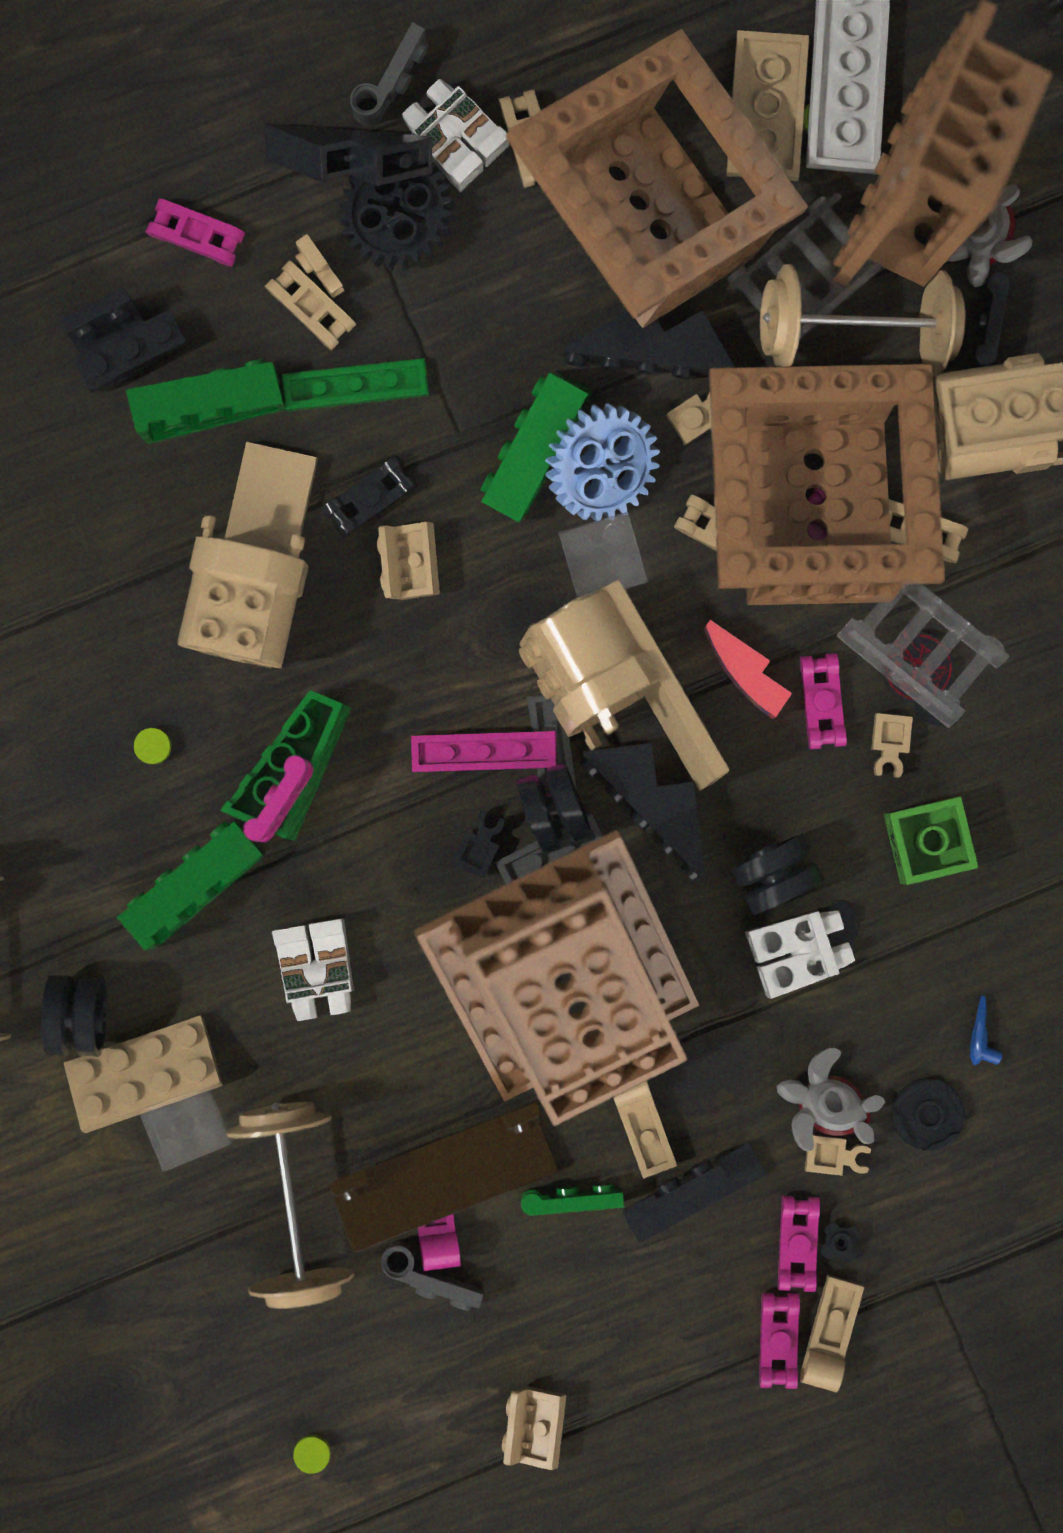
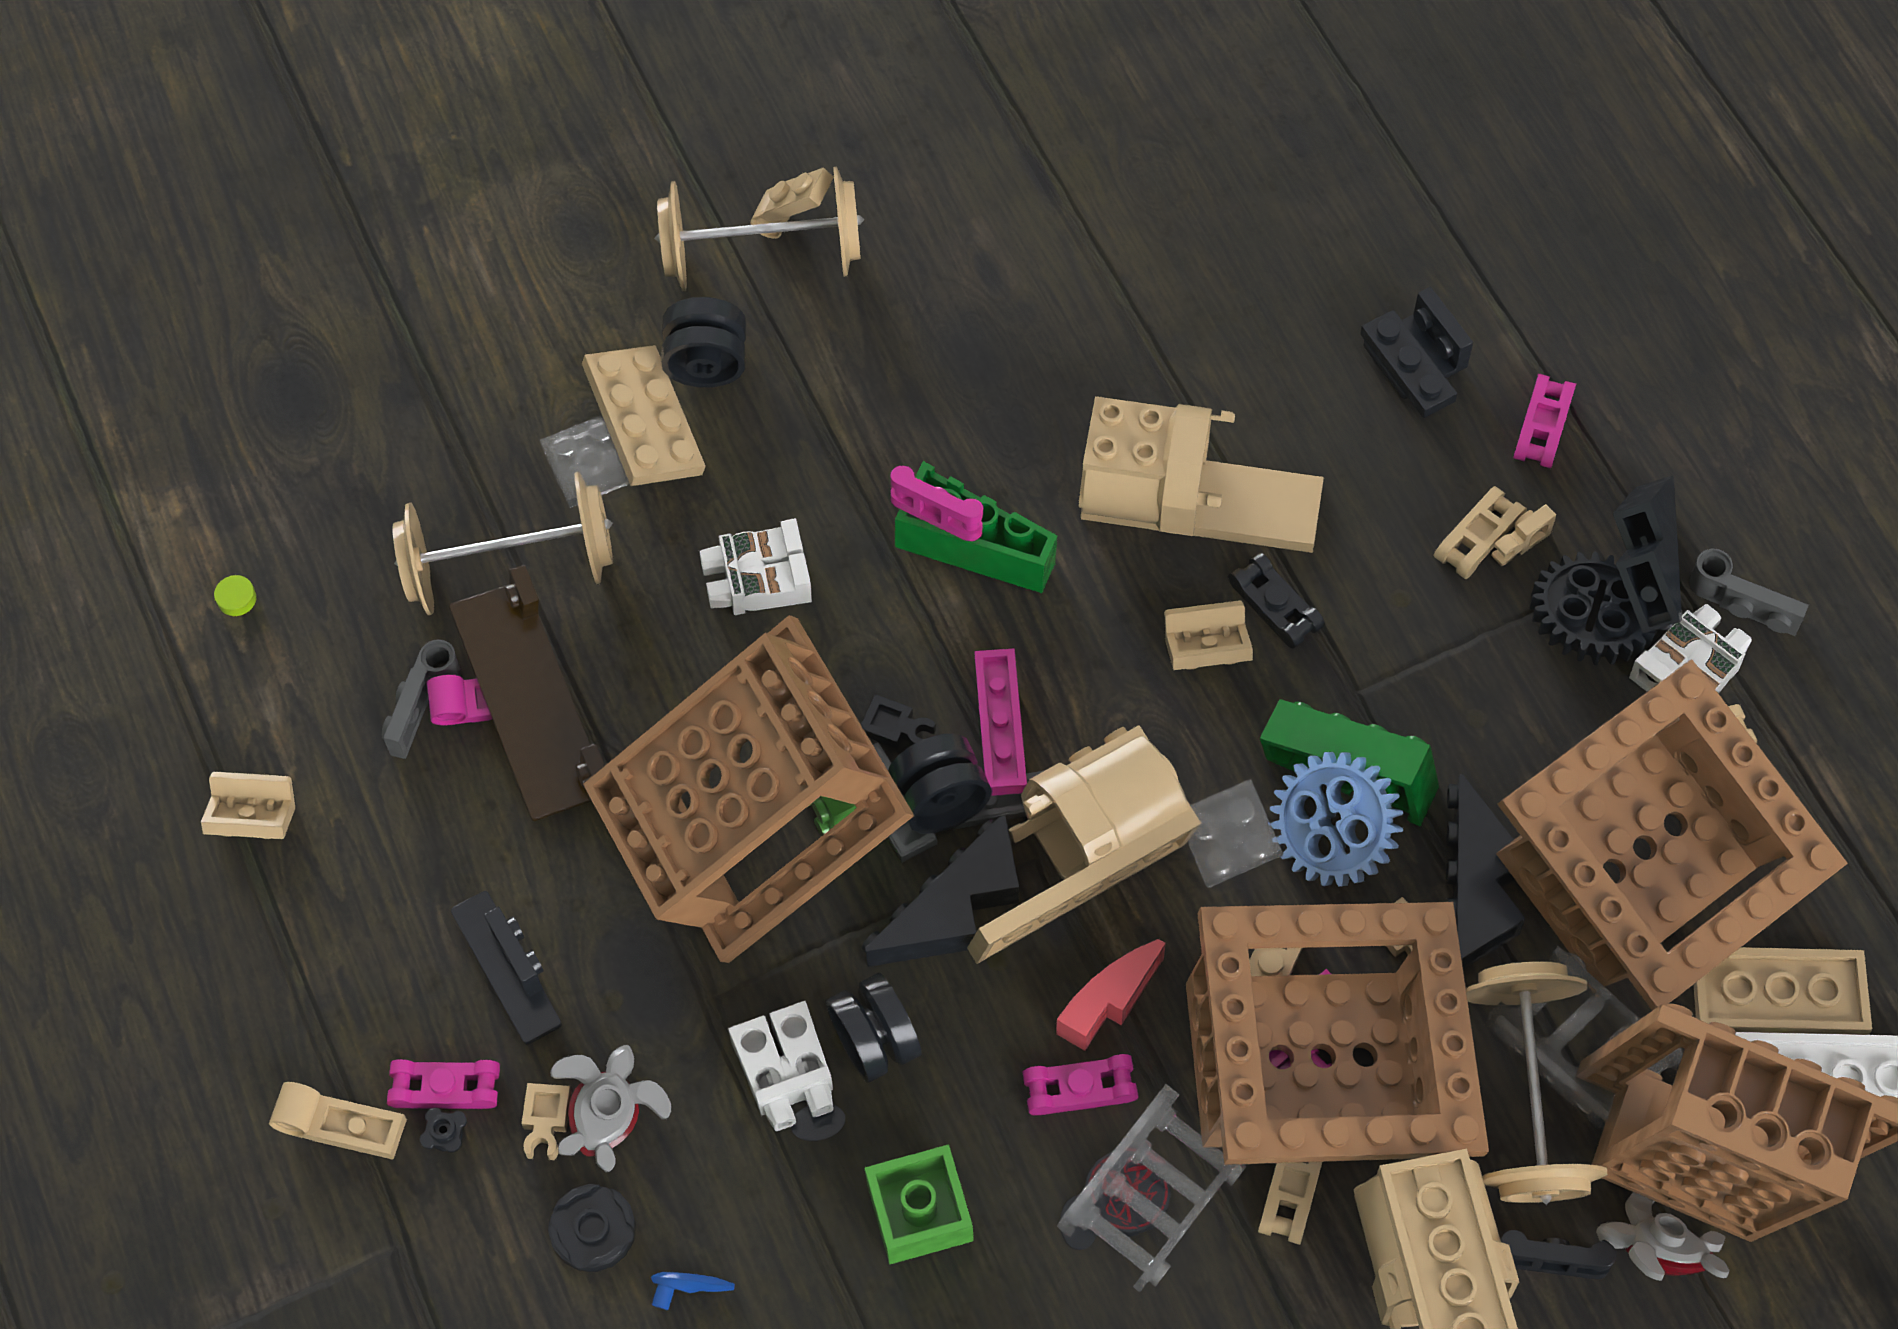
camera: 90 degrees right, 25 degrees down
green wedge [117,821,266,951] -> none
green wedge [126,359,286,444] -> none
lime tile [134,728,172,764] -> none
green tile [282,358,429,412] -> none
green plate [521,1183,624,1216] -> none
tan plate [613,1081,677,1178] -> none
dark pink plate [759,1293,800,1389] -> none
tan plate [871,713,913,778] -> none

